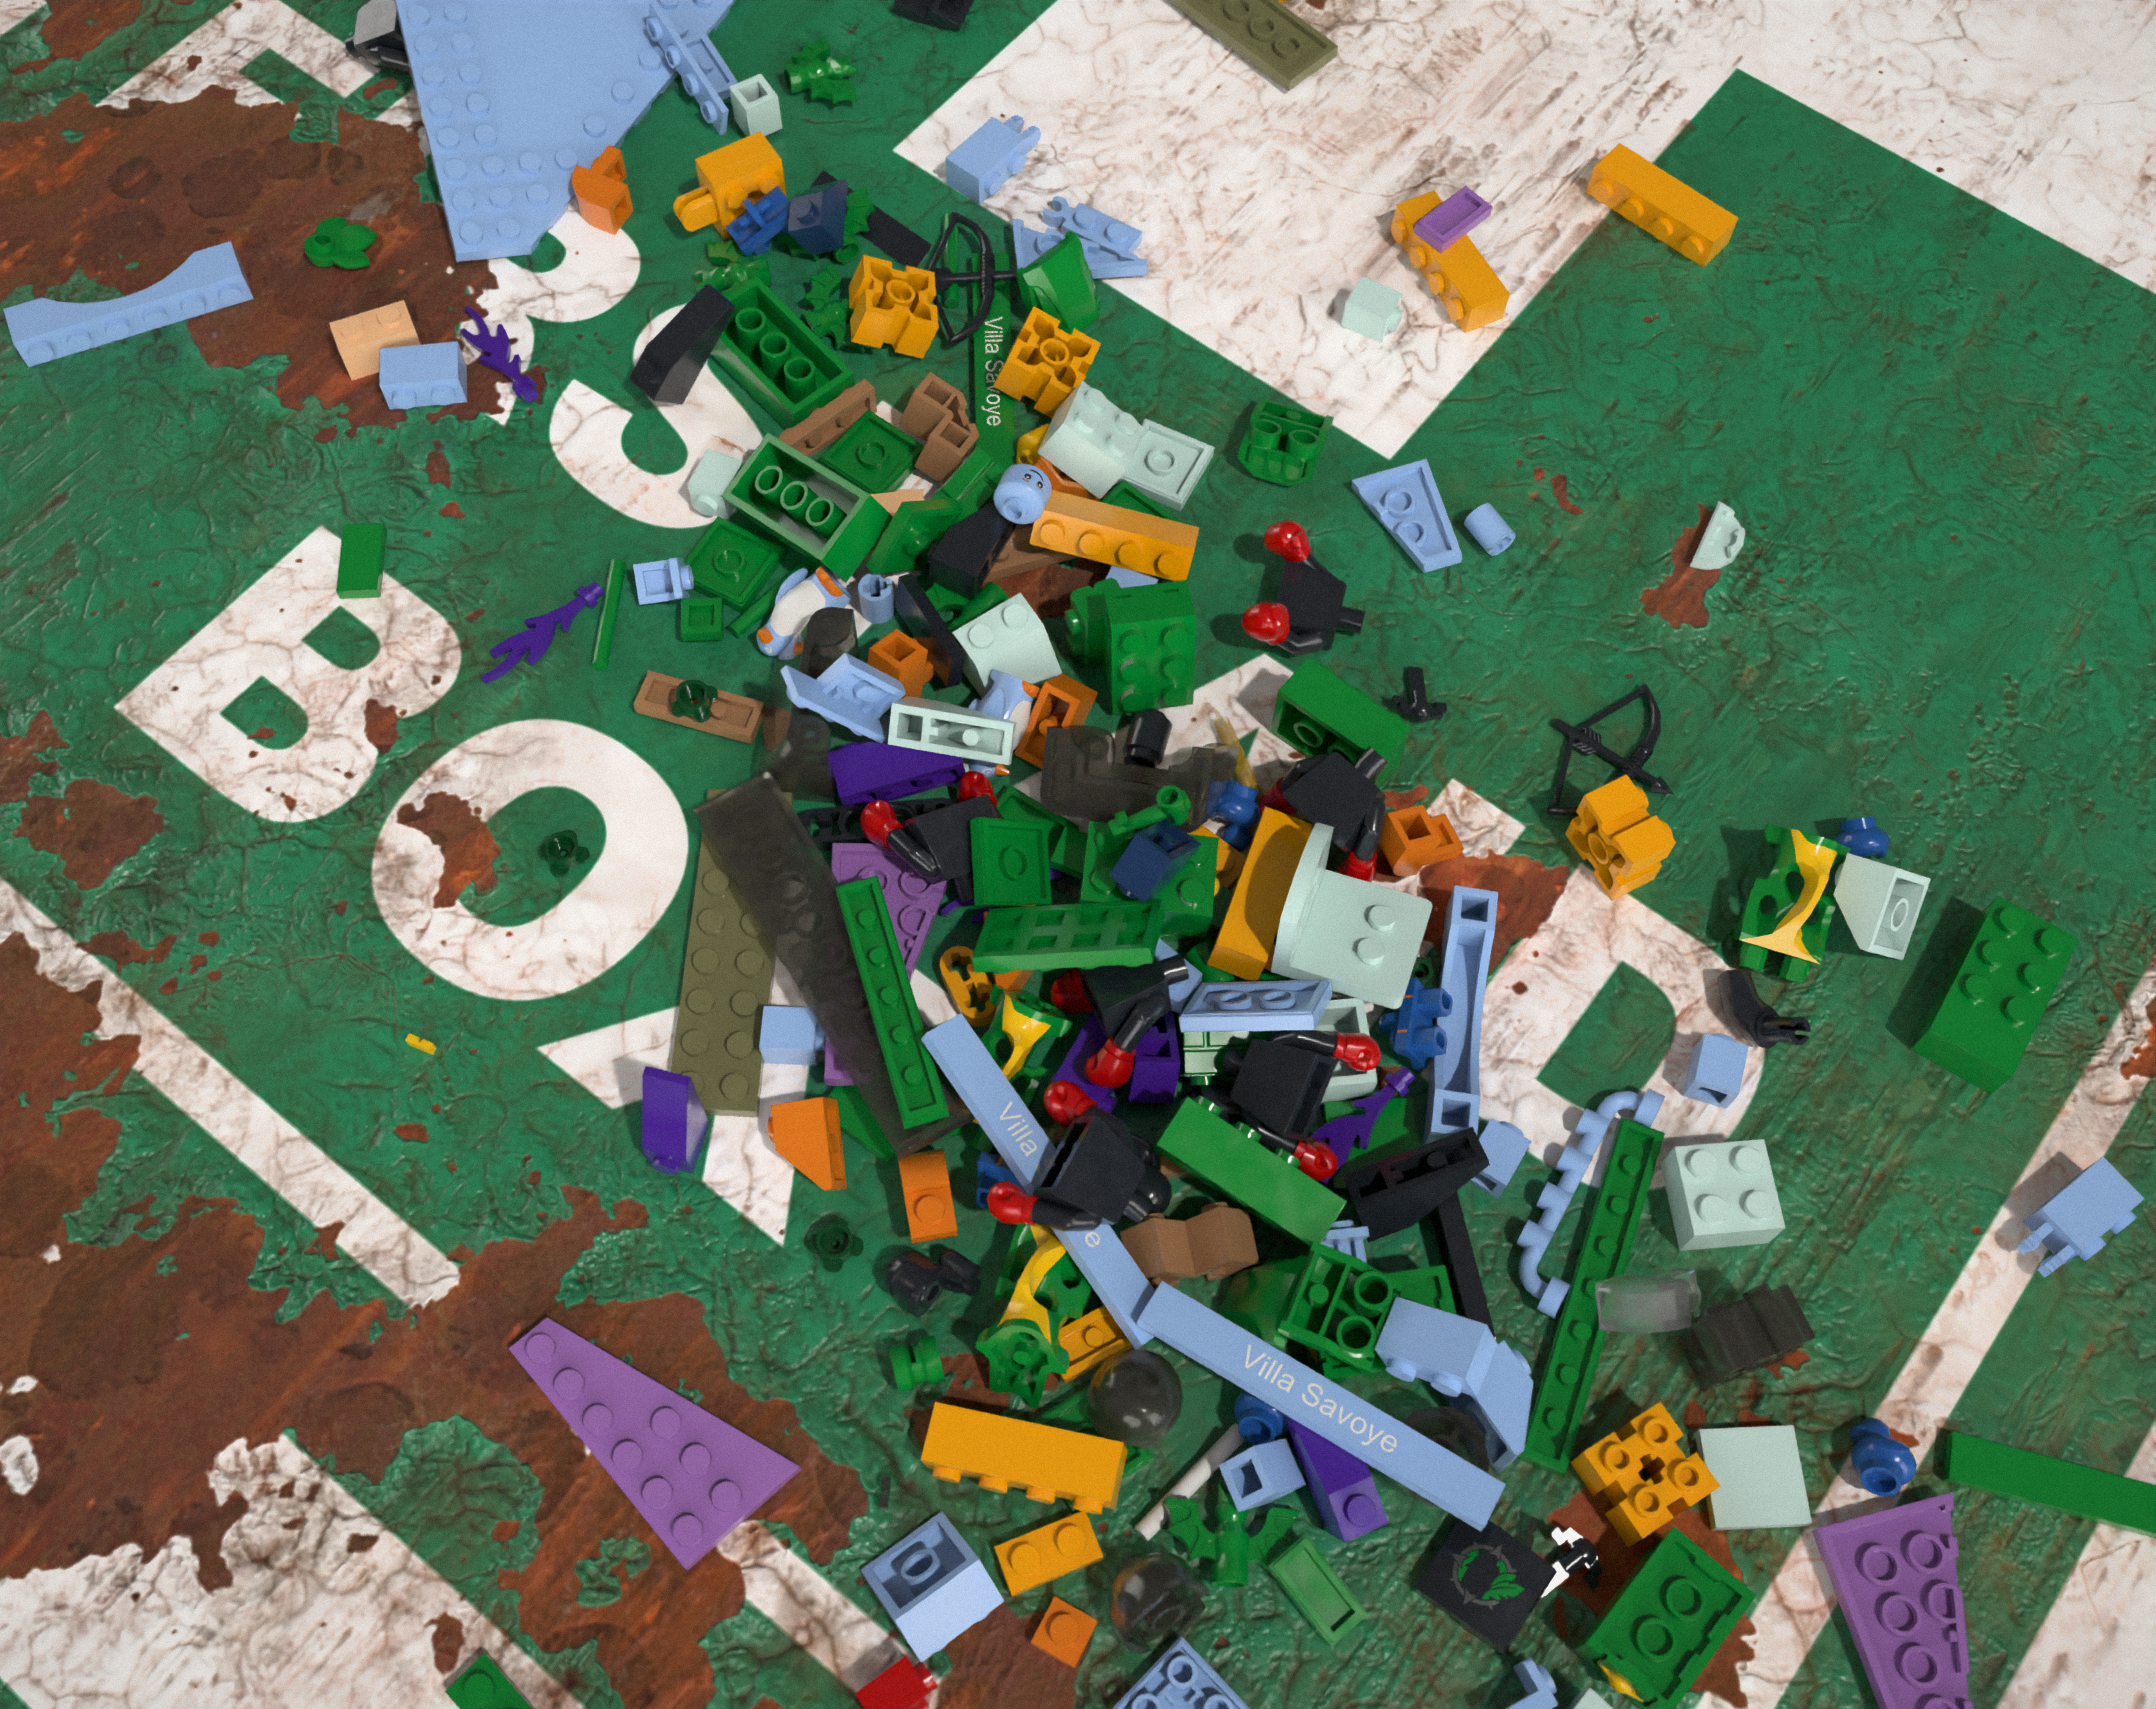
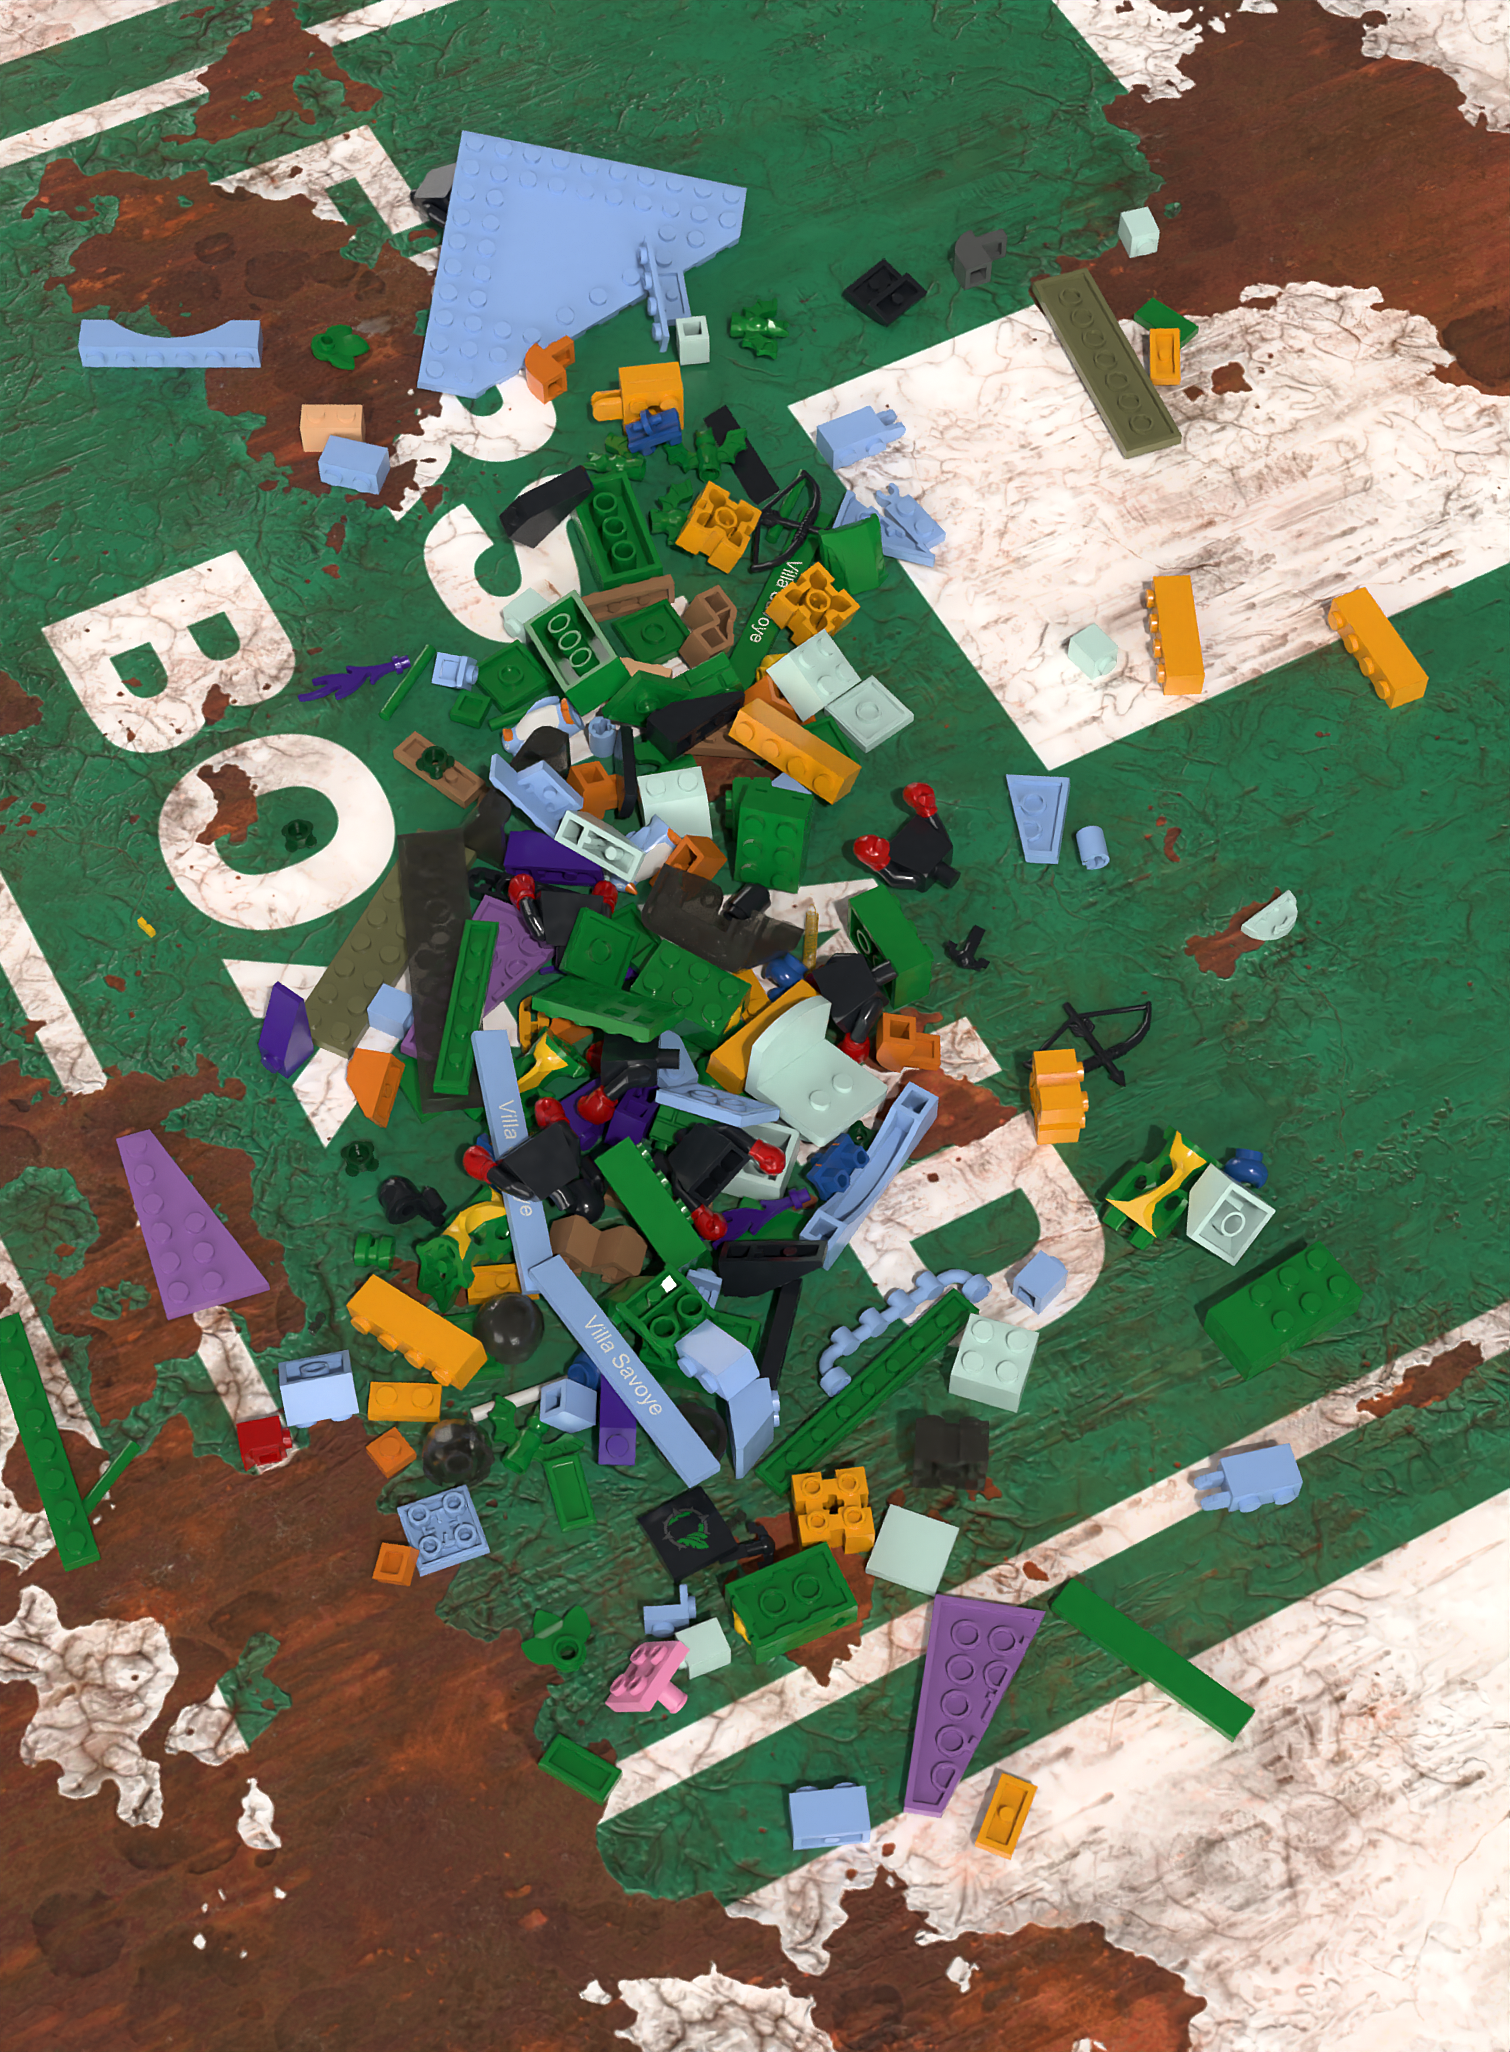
camera: 25 degrees right, 5 degrees down
green tile [336,523,387,599] -> none
dark purple piece [461,306,538,402] -> none
dark blue slope [788,179,848,255] -> none
orange brick [898,1148,958,1244] -> none
light blue head [994,463,1052,525] -> none
green bar [1107,785,1192,845] -> none
dark blue slope [1109,820,1202,902] -> none
green slope [1238,397,1334,487] -> none
medium lavender tile [1414,185,1493,254] -> none
light blue brick [1469,1118,1532,1199] -> none
clear brick [1595,1268,1701,1333] -> none
black arm [1717,970,1811,1049] -> none
blue animal [1849,1418,1917,1496] -> none

